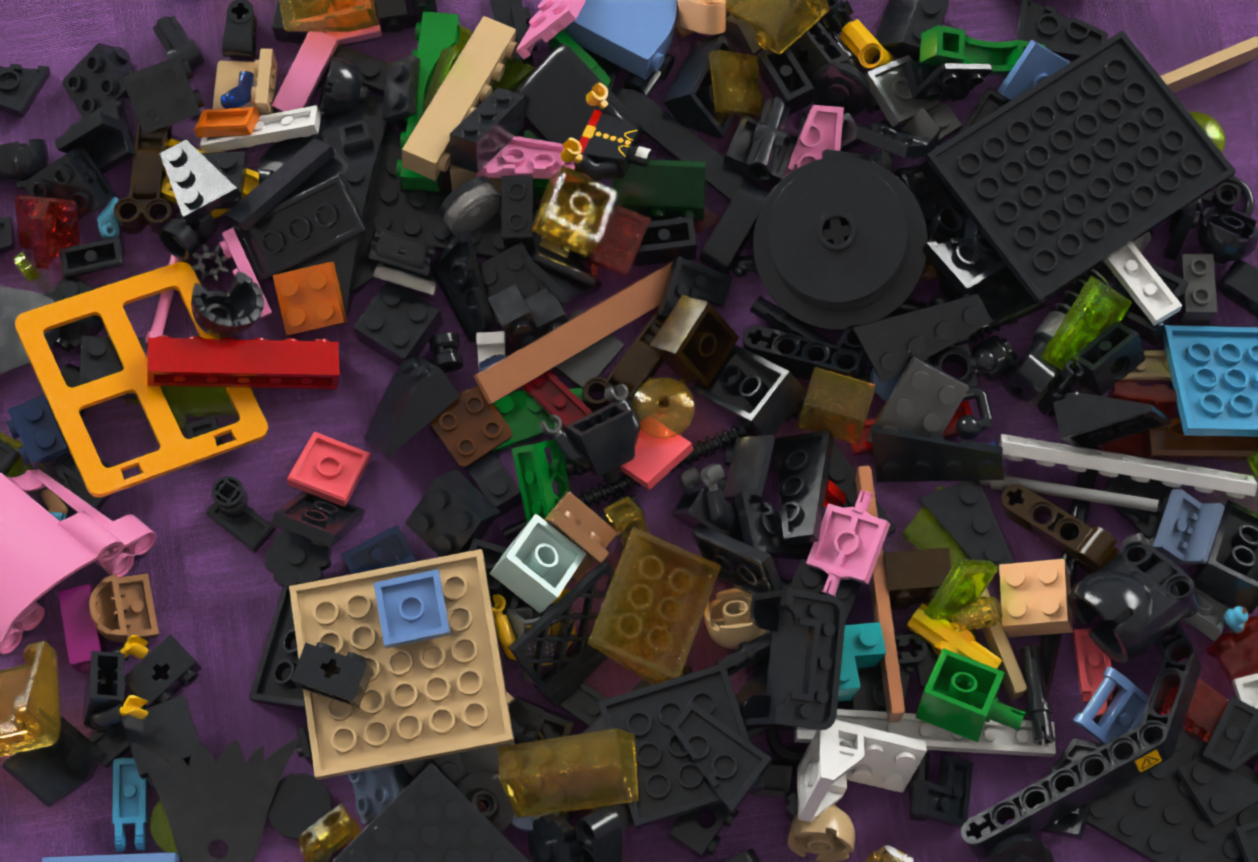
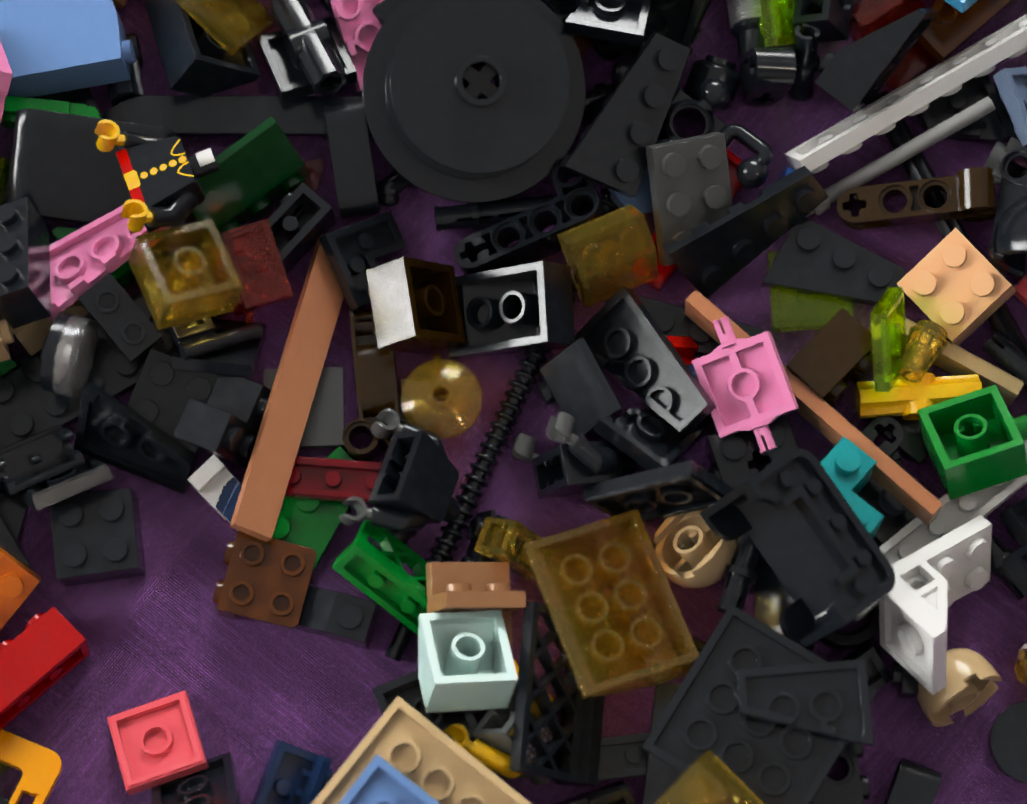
camera: 40 degrees left, 5 degrees up
black slope [364,356,460,457] -> none
black brick [405,469,501,557] -> none
black wheel [429,333,464,373] -> none
coral tile [619,415,694,490] -> none

